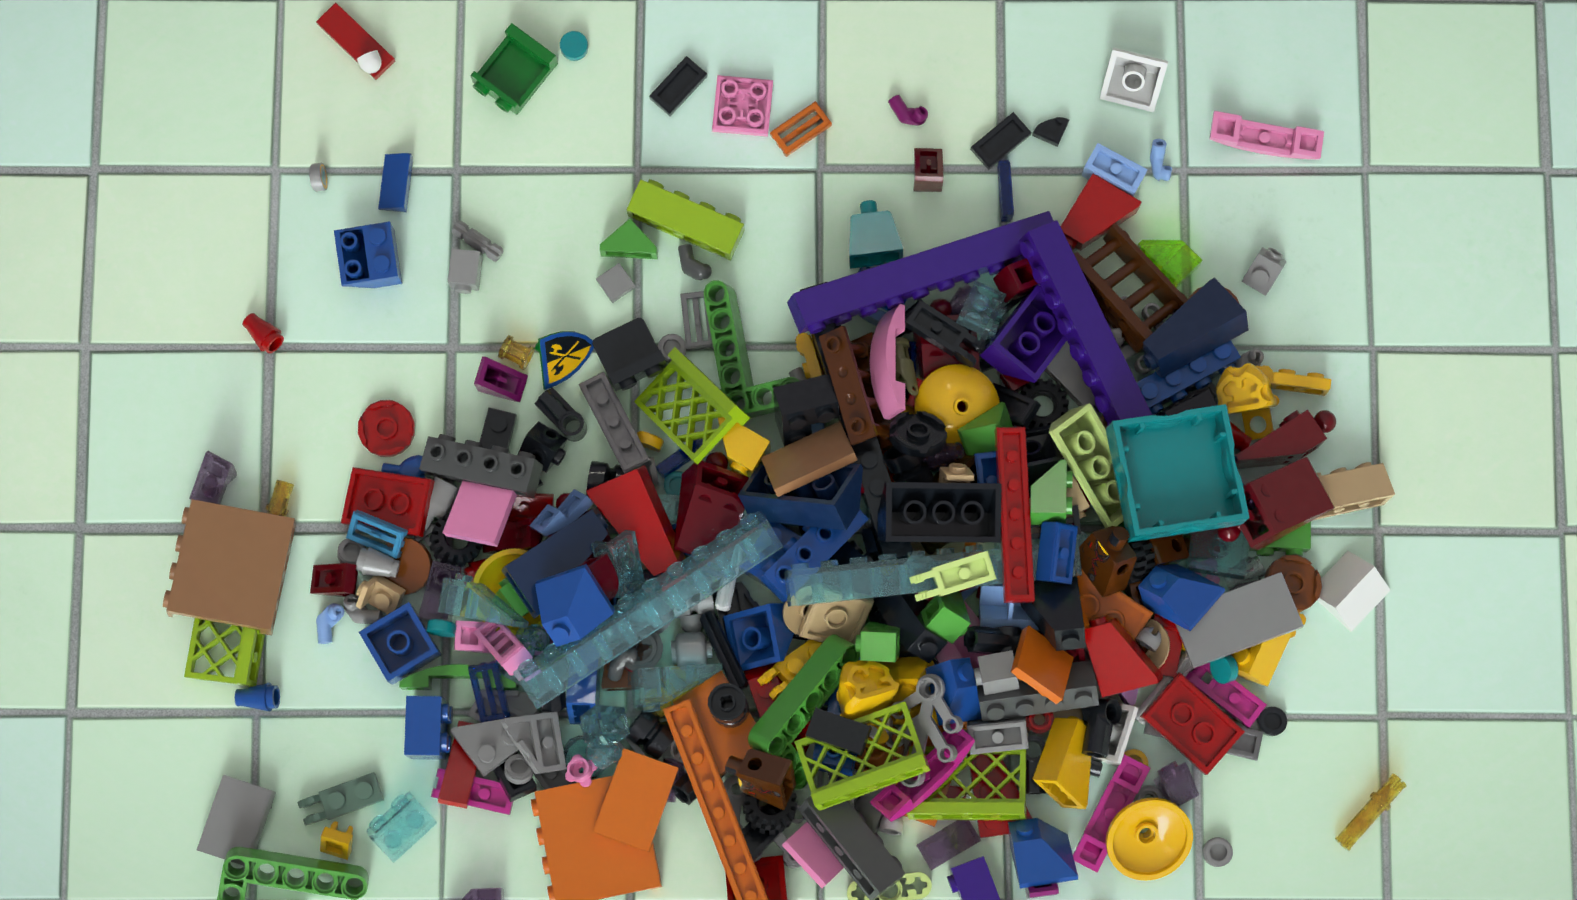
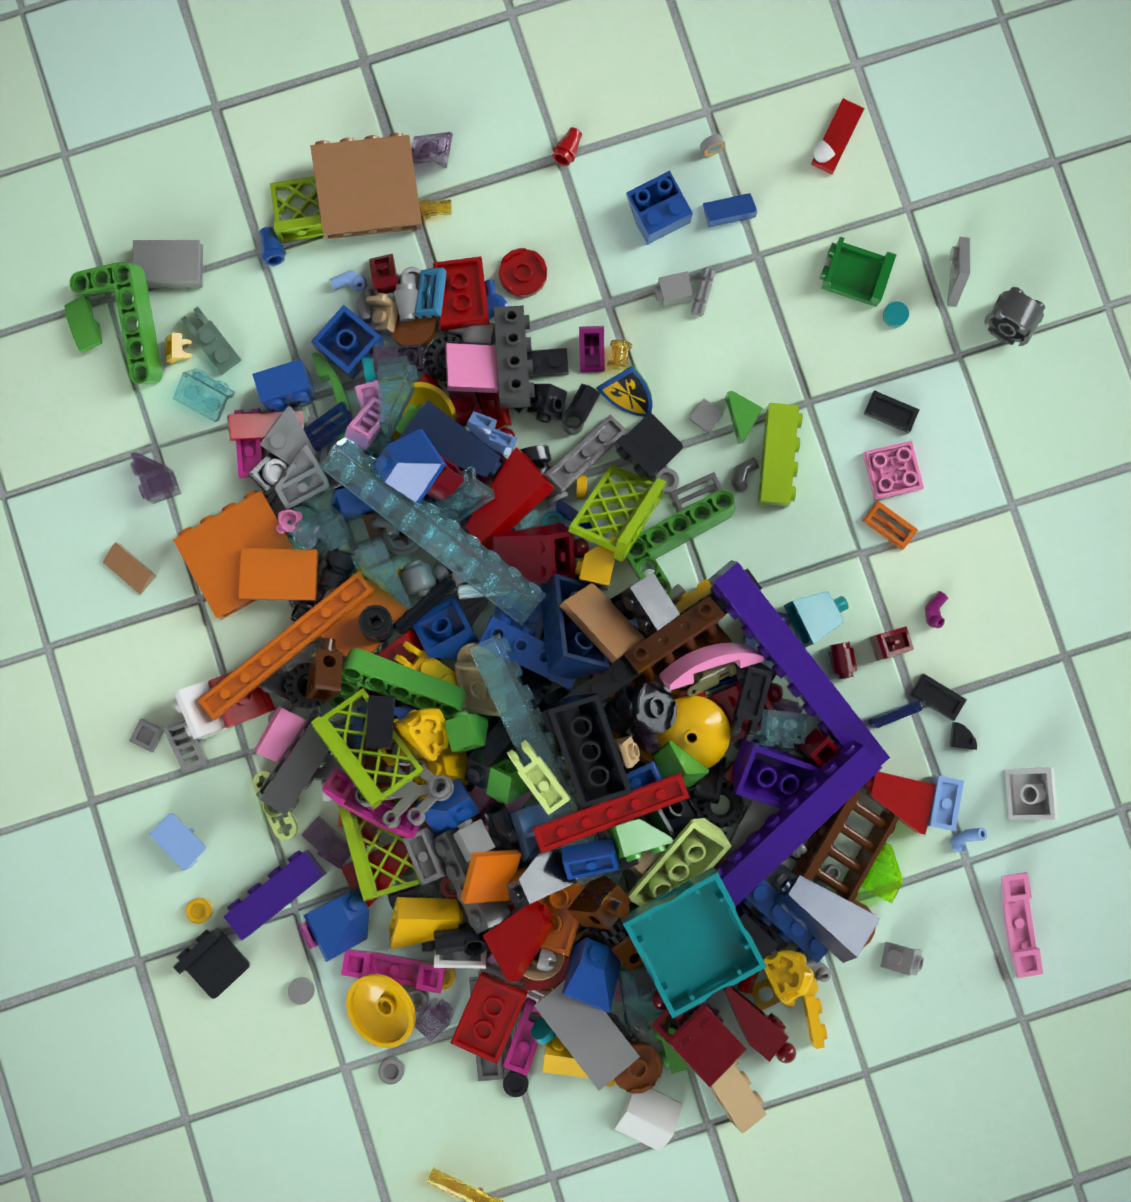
camera: 70 degrees right, 5 degrees up
none -> dark red brick [828,642,858,679]

